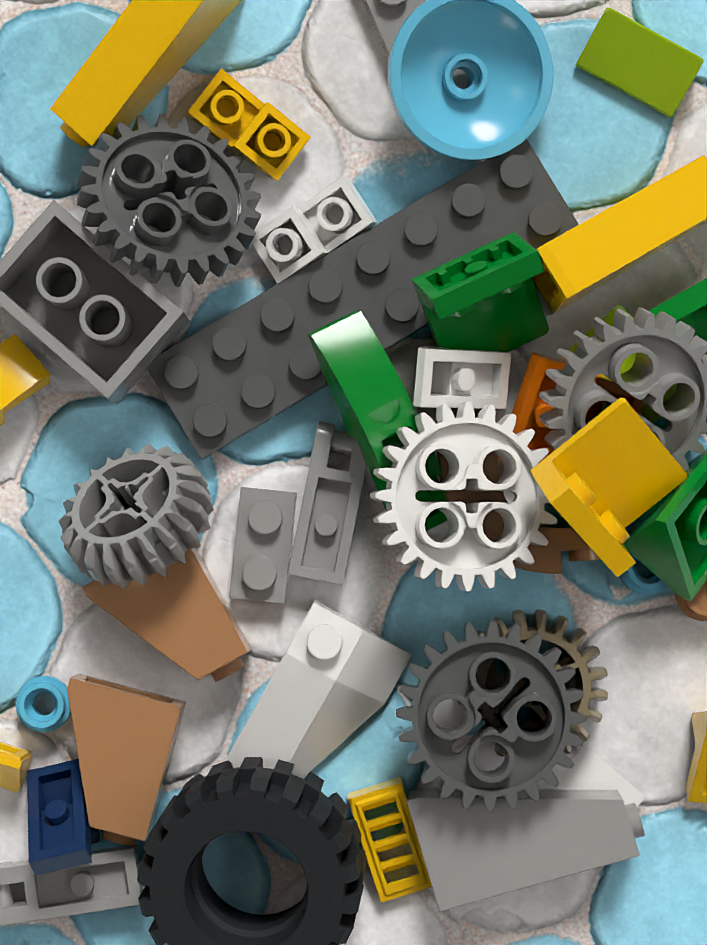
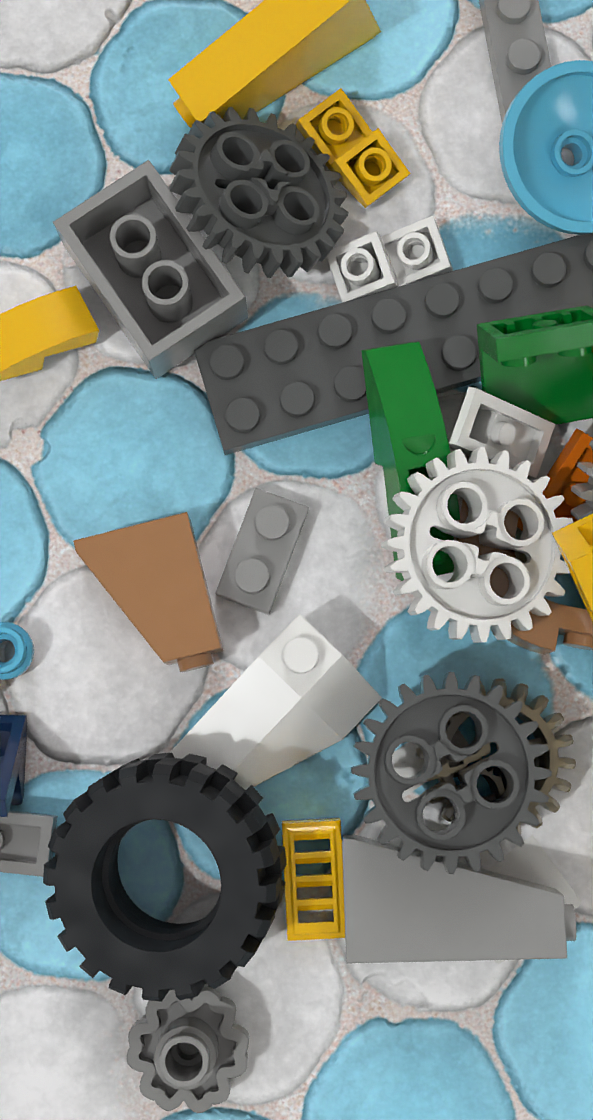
camera: 15 degrees right, 5 degrees down
light grey gear [58,444,214,589] -> none
medium nougat slope [67,674,186,846] -> none
light grey plate [288,421,367,585] -> none

